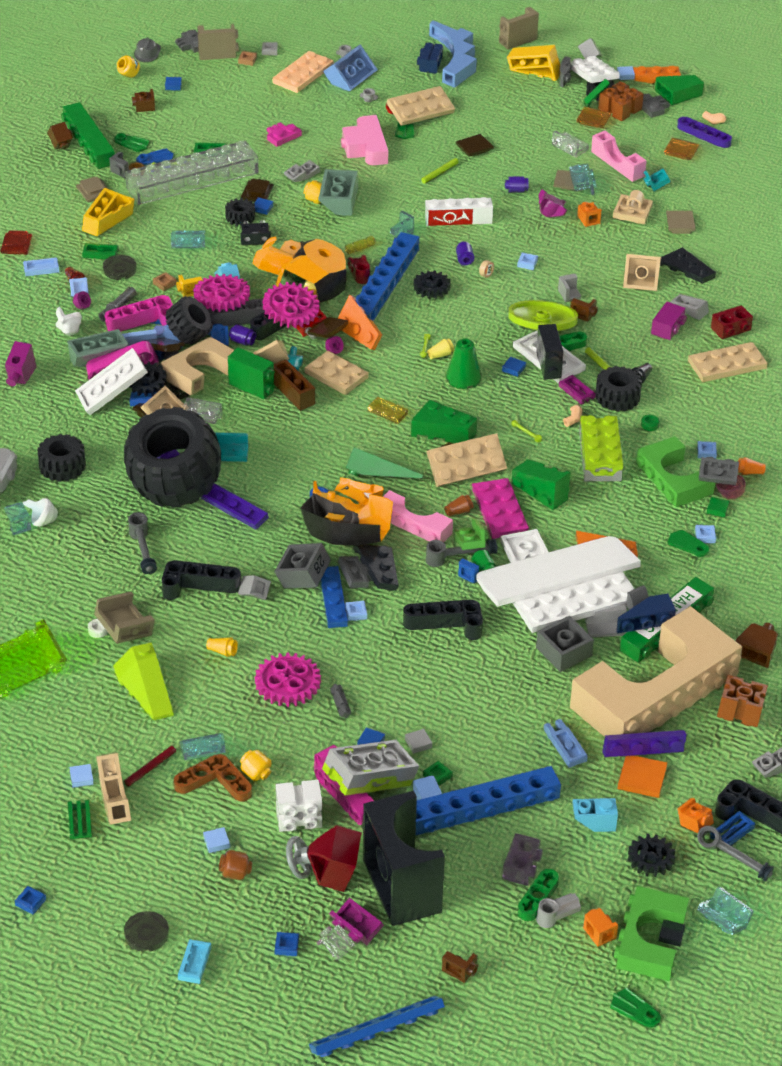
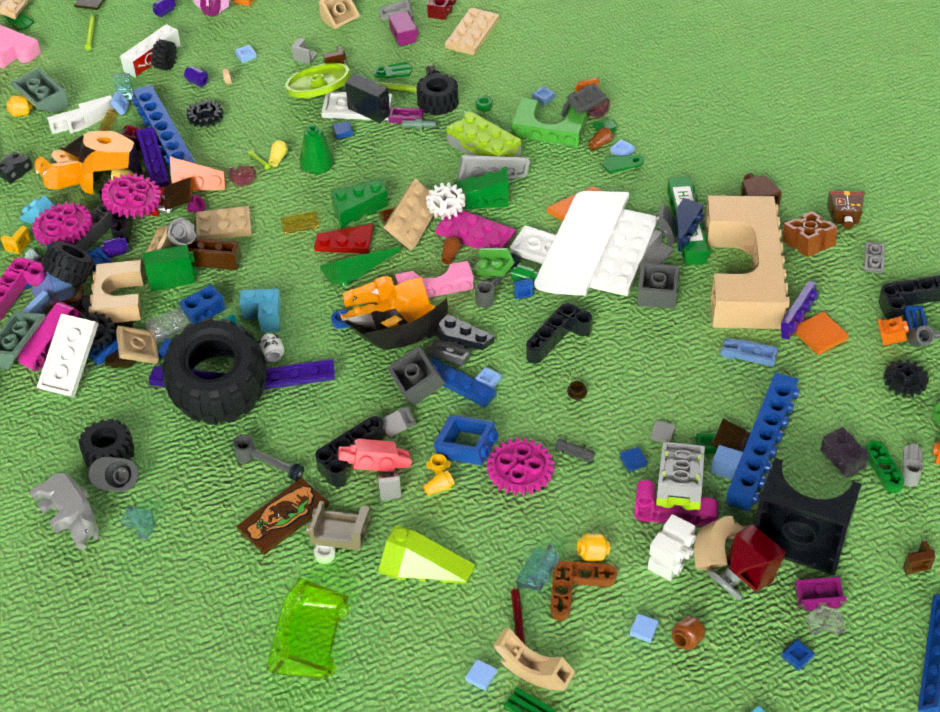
camera: 45 degrees left, 5 degrees up
white hat [23,498,58,527] -> none
lime hinge [511,420,542,442] -> none
light nougat arm [563,405,583,427] -> none
medium azure slope [572,798,618,832] -> none
none -> white slope [47,95,115,134]
none -> dark grey piece [89,457,139,492]
none -> light blue tile [110,91,129,115]
none -> dark purple plate [136,127,169,187]
none -> black tyre [150,39,177,71]
none -> light grey hair [167,218,197,246]
none -> blue brick [179,284,226,324]
none -> clear pink hair [228,165,257,187]
none -> tile [237,478,329,555]
none -> medium azure brick [240,288,281,332]
none -> white head [258,333,284,362]
none -> red wing [314,224,373,254]
none -> coral hinge [338,439,412,472]
none -> green piece [374,62,412,78]
none -> light grey slope [376,471,401,501]
none -> sand green bar [402,119,436,129]
none -> white gear [426,182,465,220]
none -> yellow plate [426,454,451,475]
none -> blue window [434,415,498,465]
none -> light grey wing [456,155,530,181]
none -> dark brown plate [567,381,587,400]
none -> dark orange cone [588,127,613,151]
none -> tan arch [694,516,749,571]
none -> dark brown piece [711,418,751,452]

